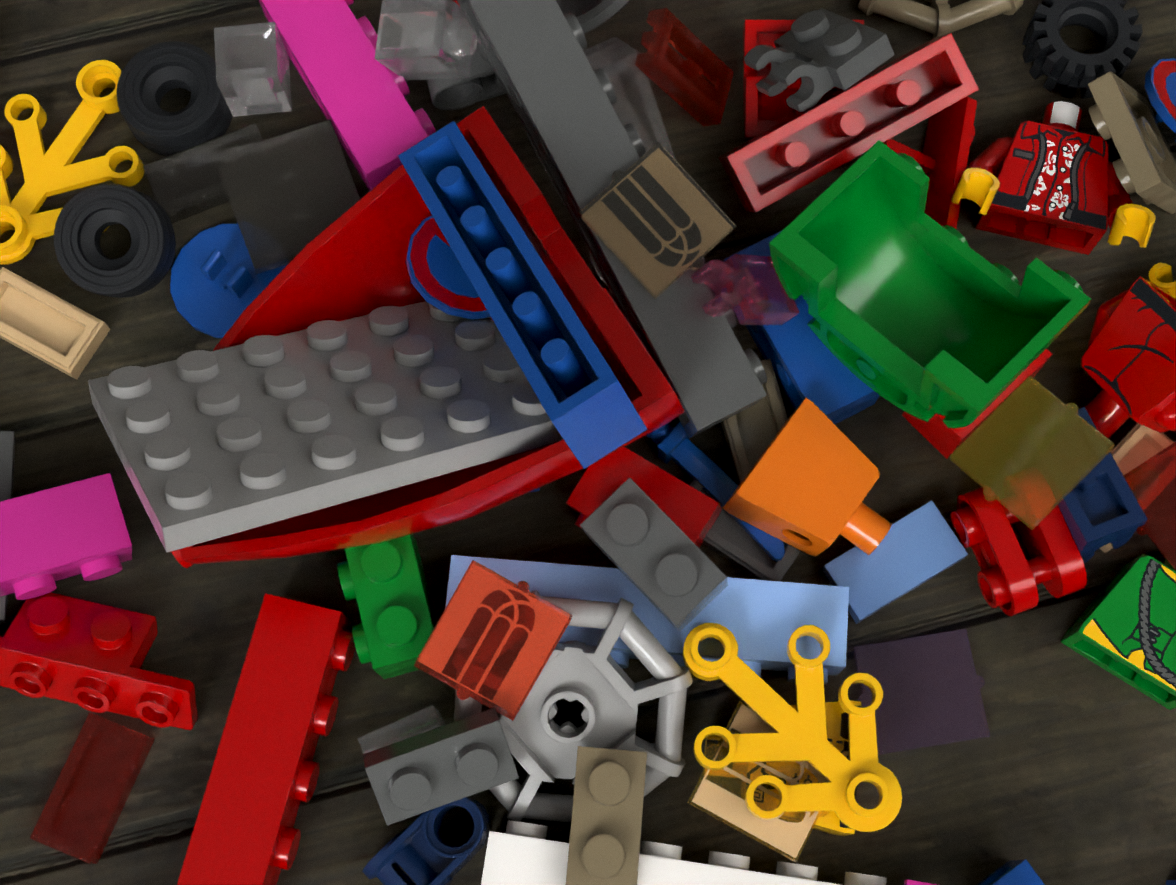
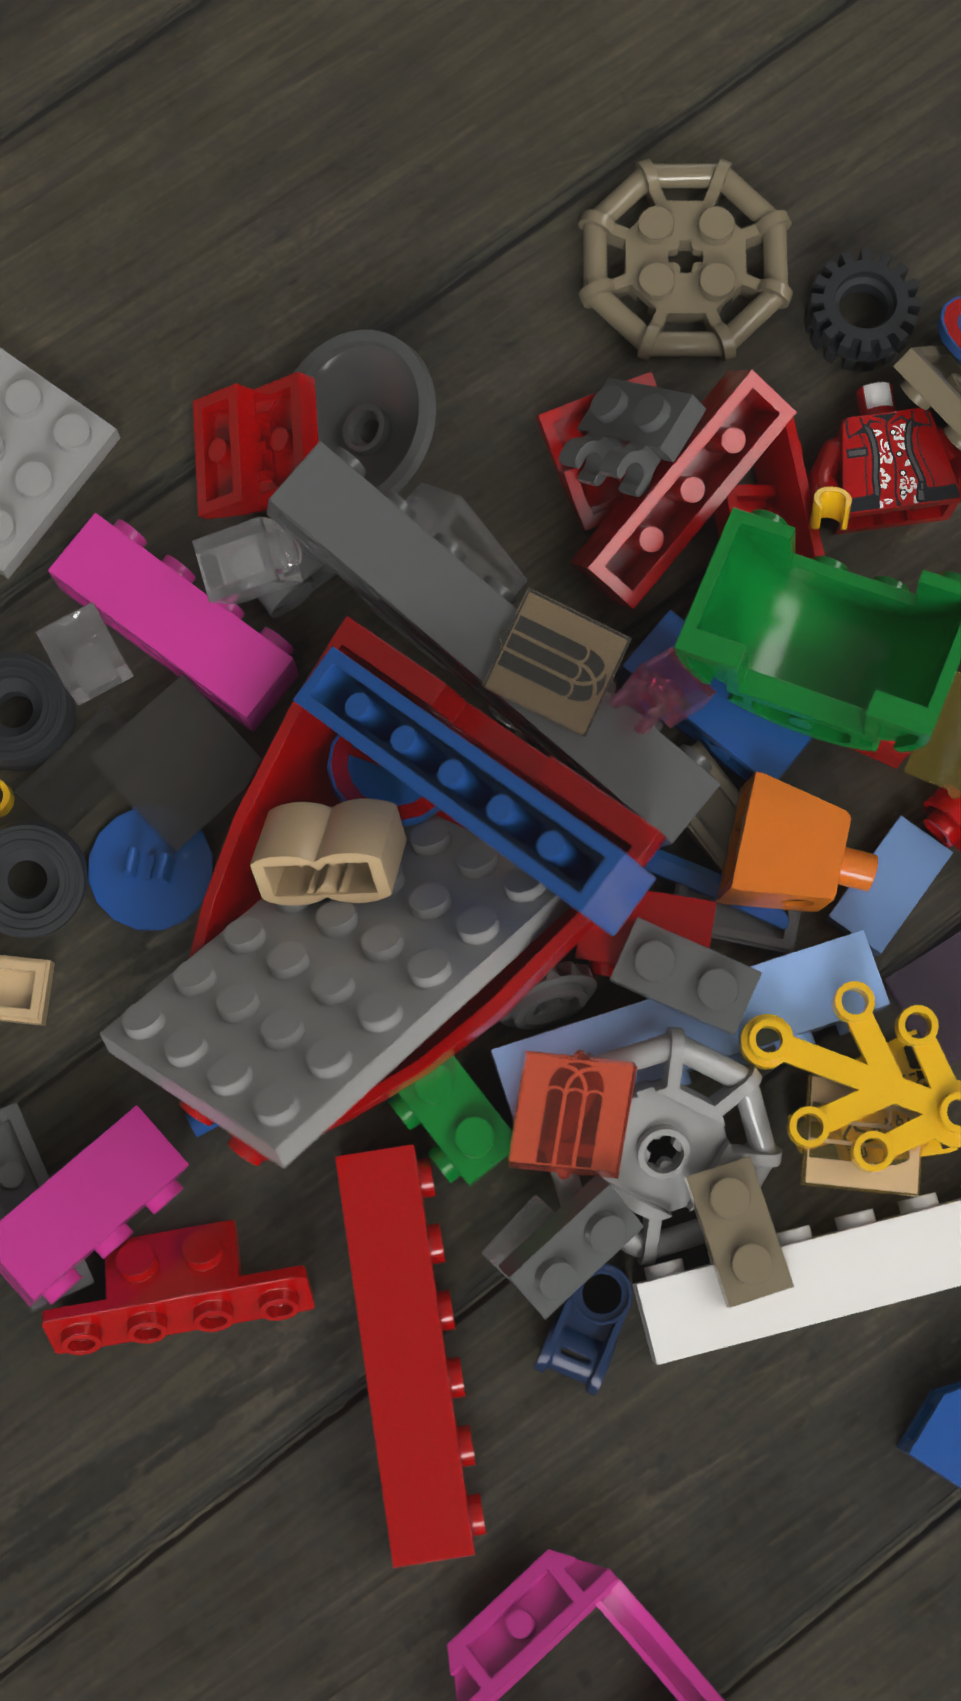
camera: 25 degrees left, 5 degrees up
clear red tile [30,712,155,864] -> none
clear red tile [635,8,734,127] -> none
none -> tan brick [250,799,407,906]
none -> dark grey gear [500,961,597,1030]

